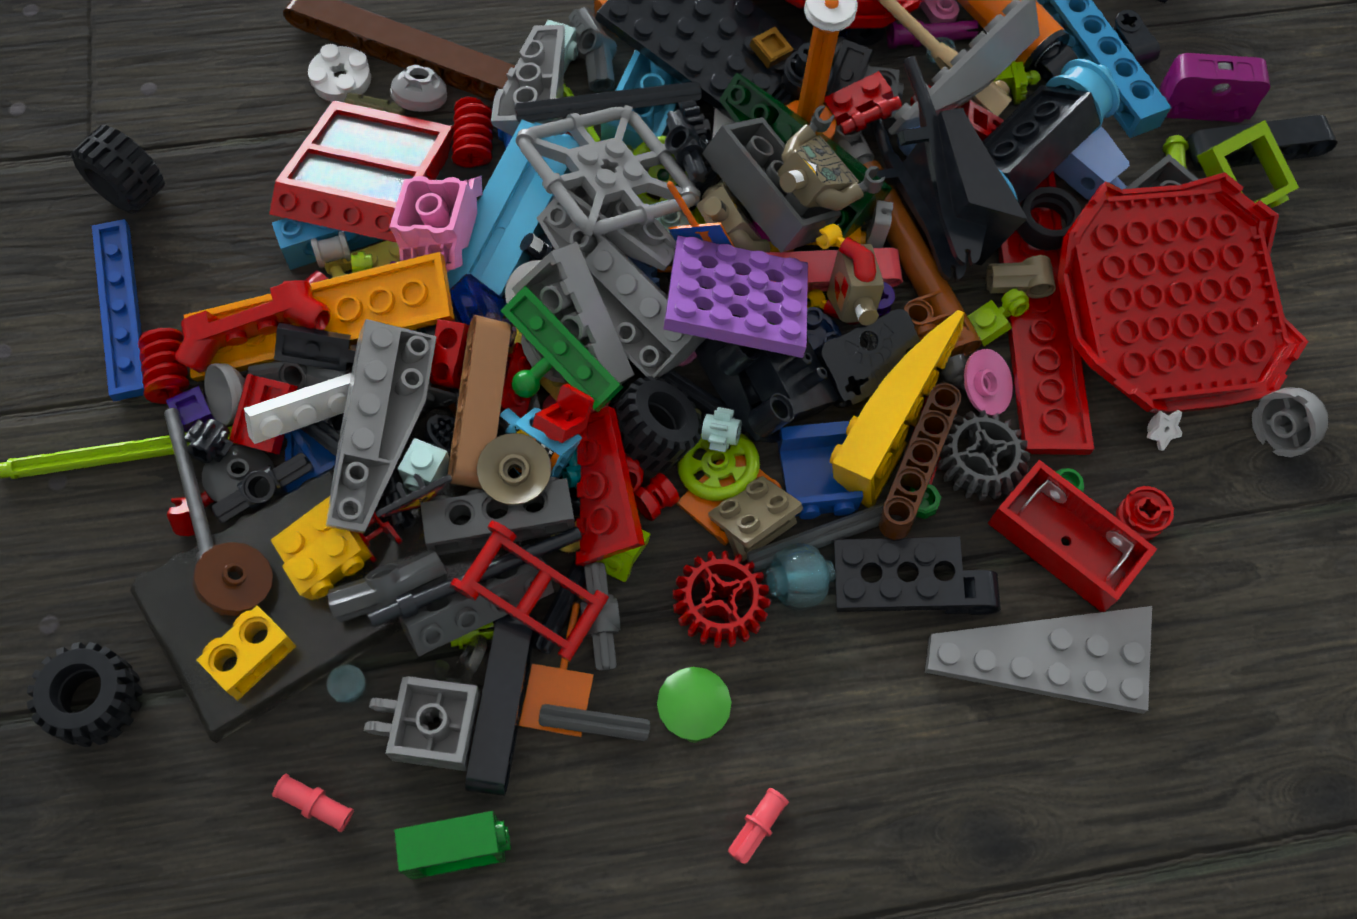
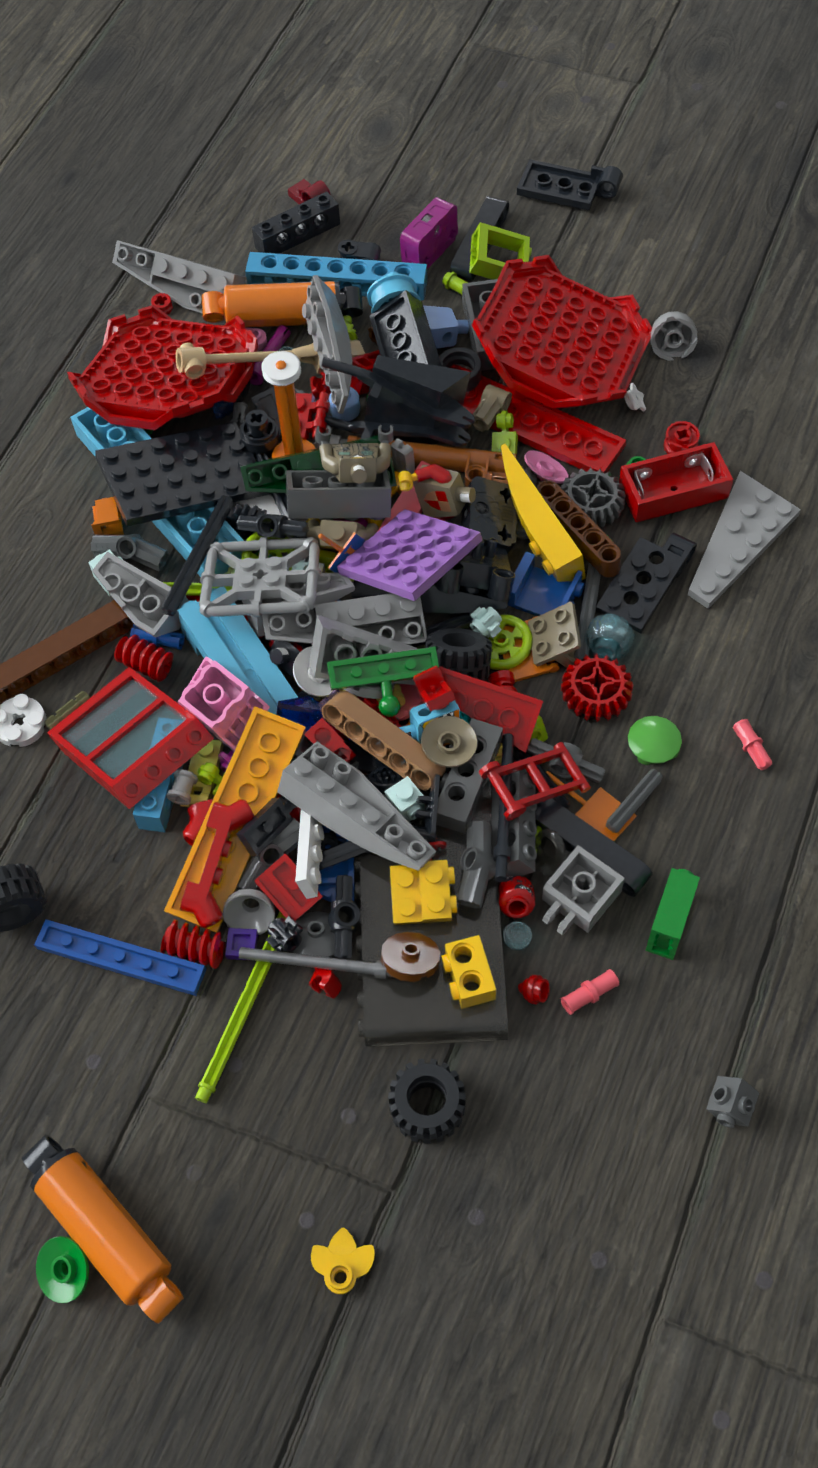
camera: 50 degrees left, 5 degrees down
light grey piece [390,65,447,112] -> none
pearl gold tile [749,27,794,68] -> none
none -> red head [498,876,536,918]
none -> red plate [518,974,549,1005]

